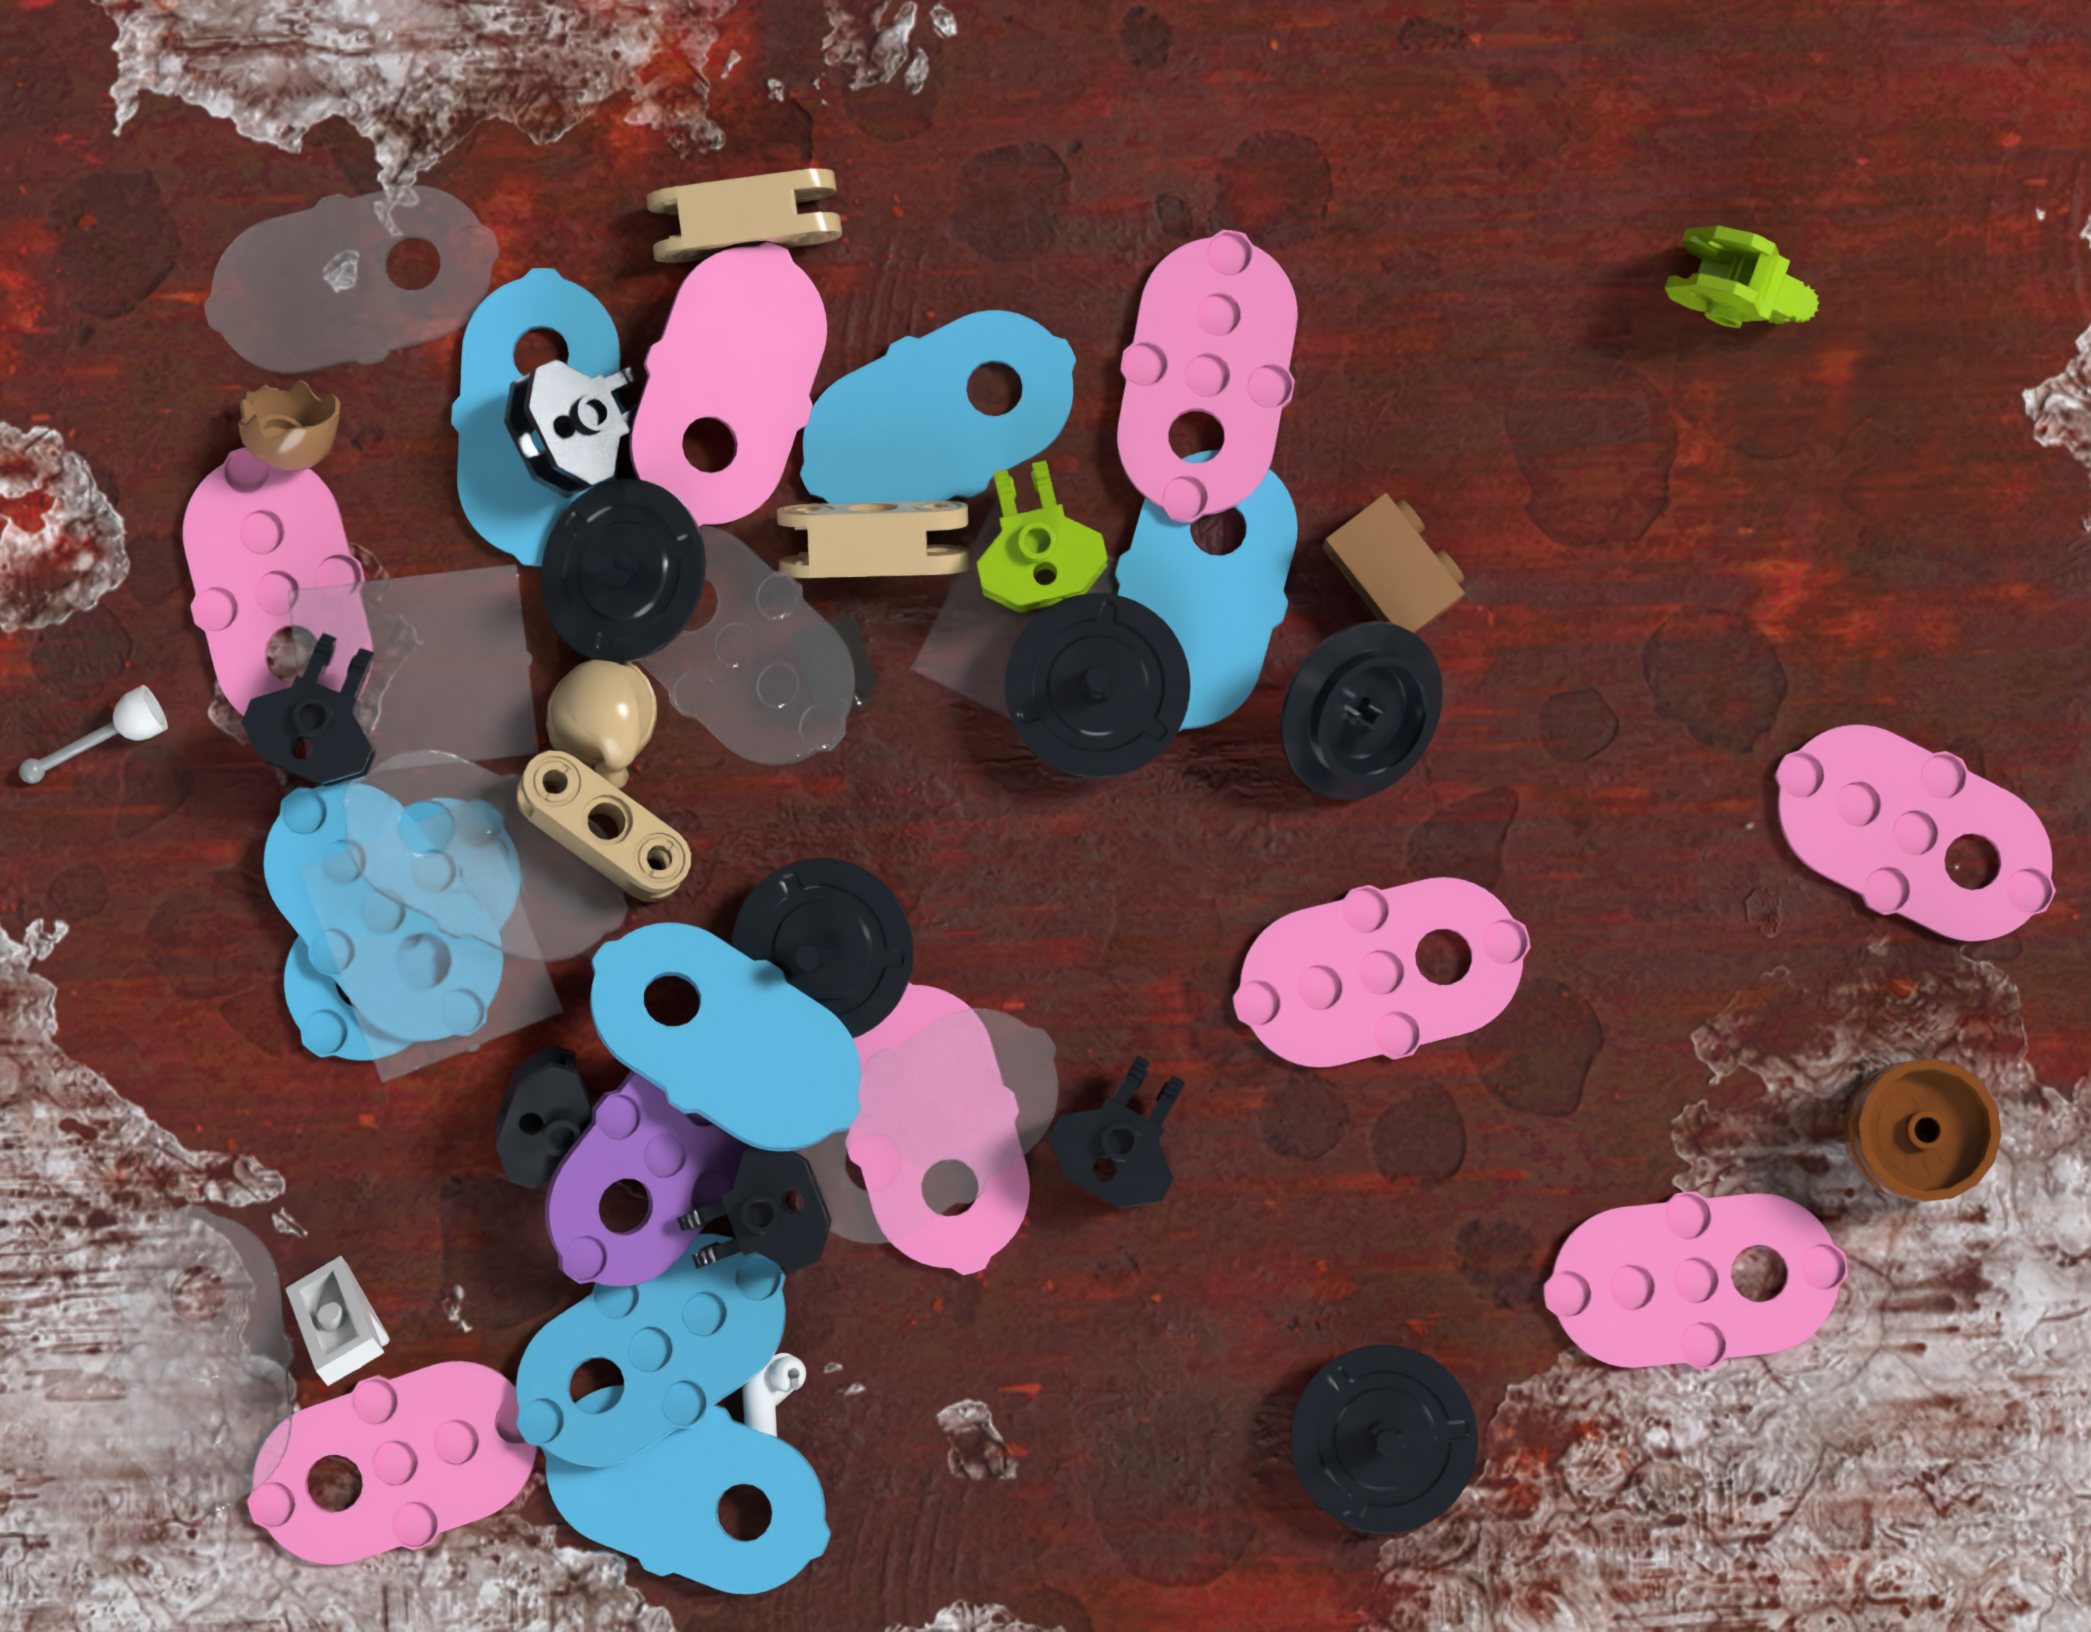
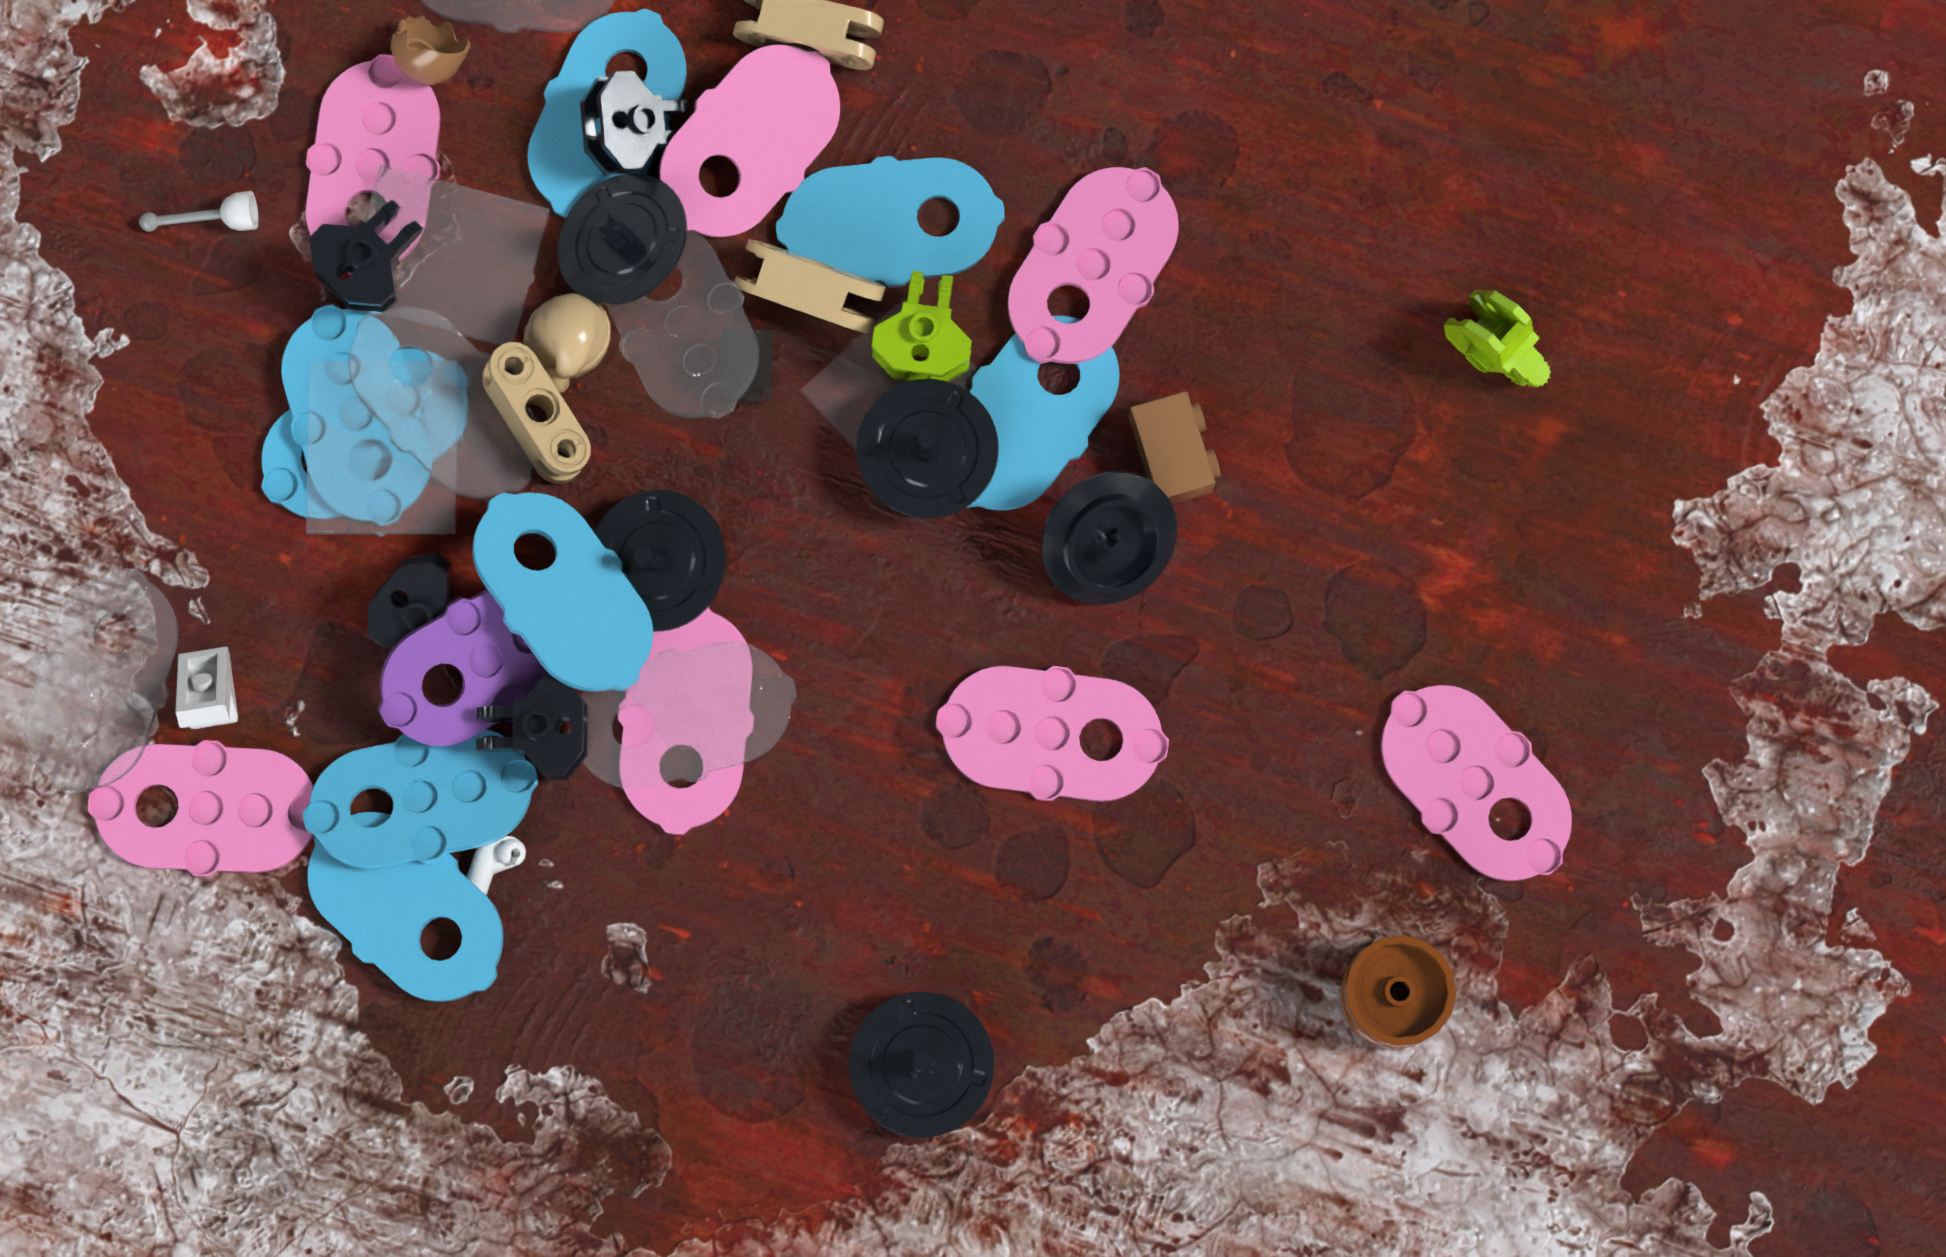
camera: 15 degrees right, 5 degrees down
black hinge [1048,1055,1185,1208] -> none
bright pink piece [1543,1191,1848,1370] -> none

